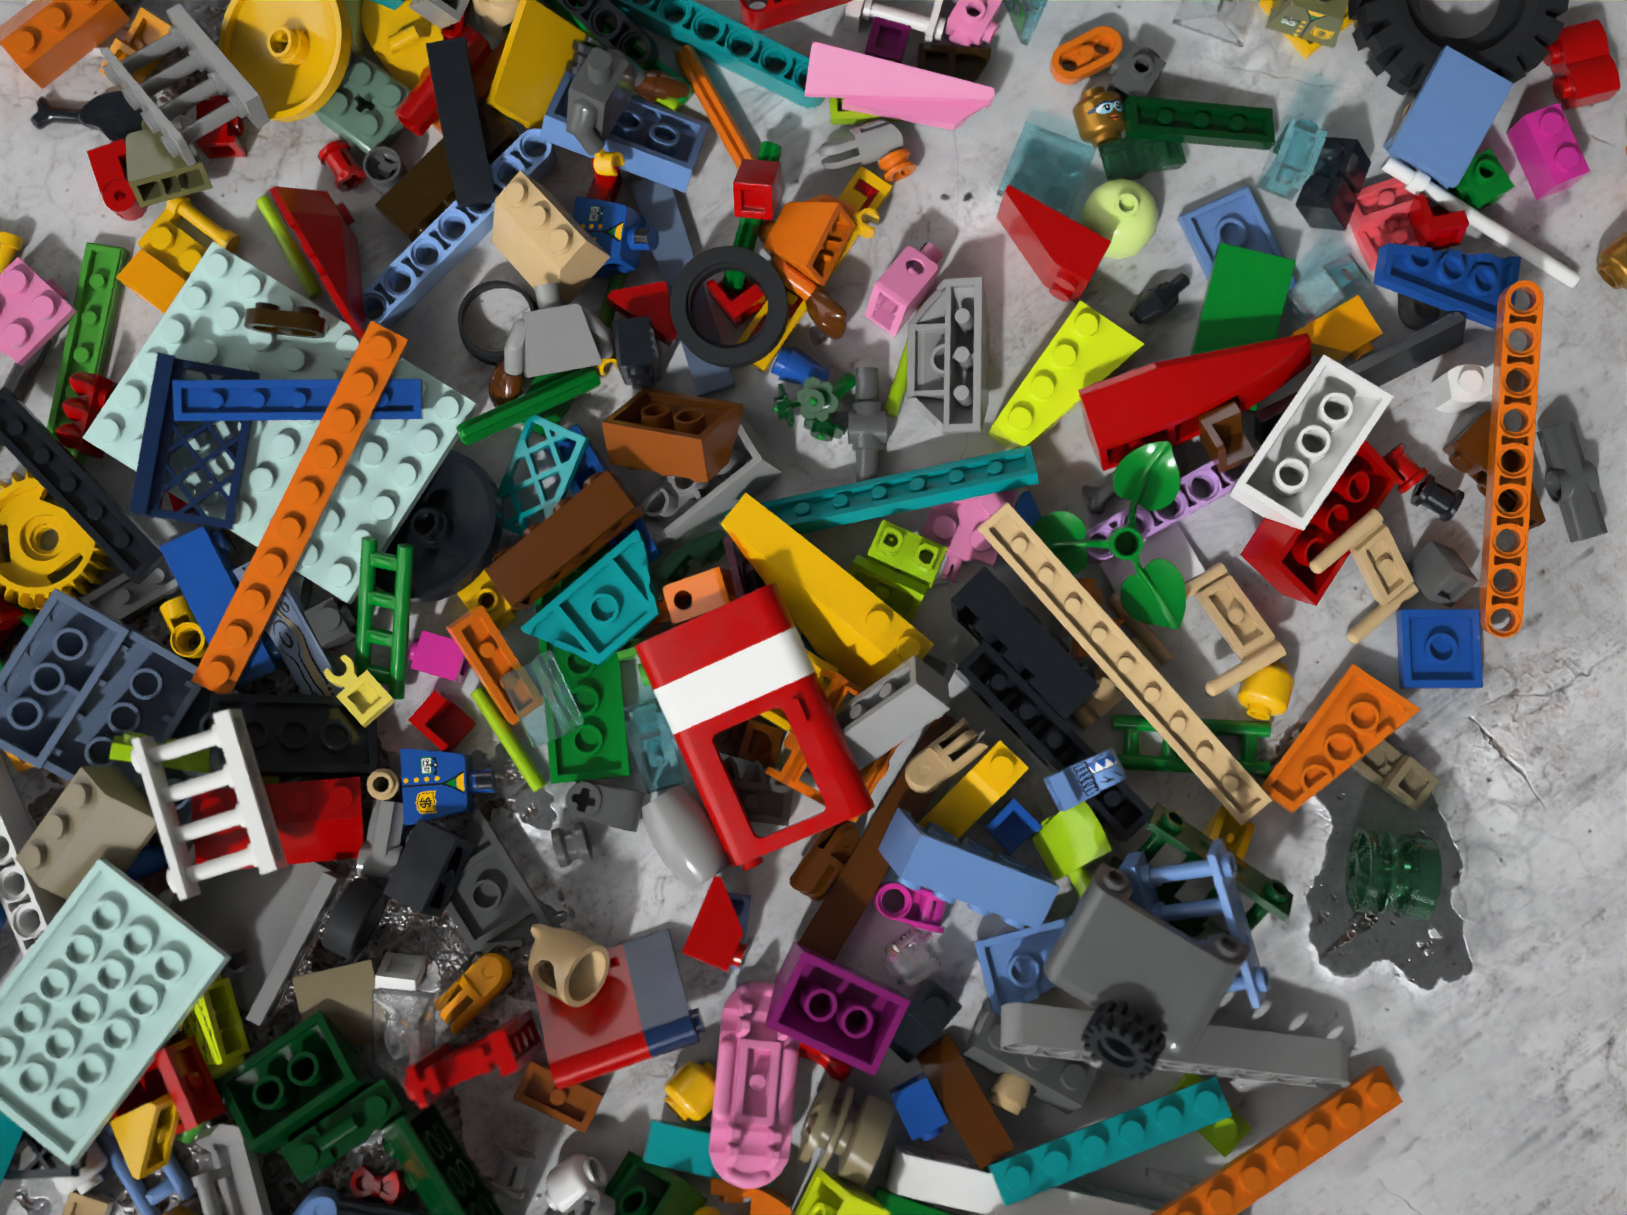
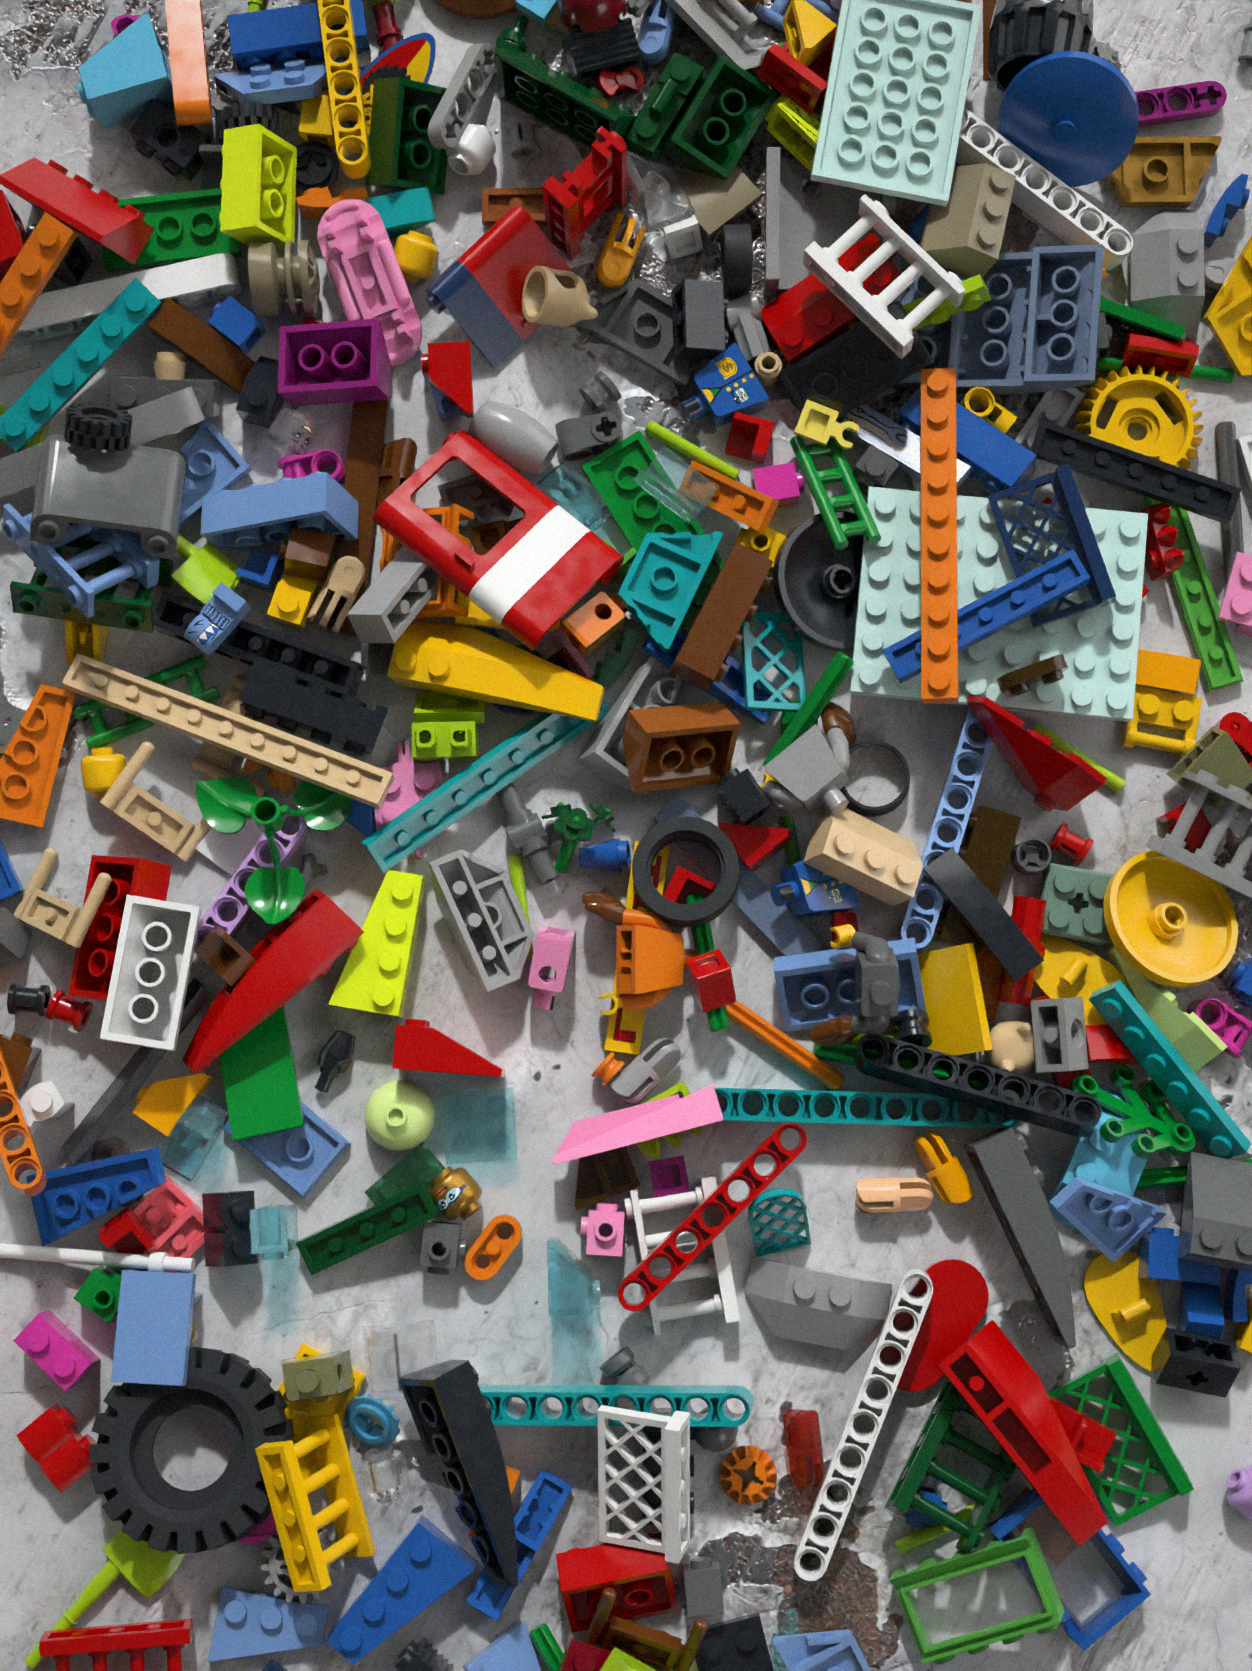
camera: 155 degrees right, 0 degrees up
none -> reddish brown brick [279,527,334,582]

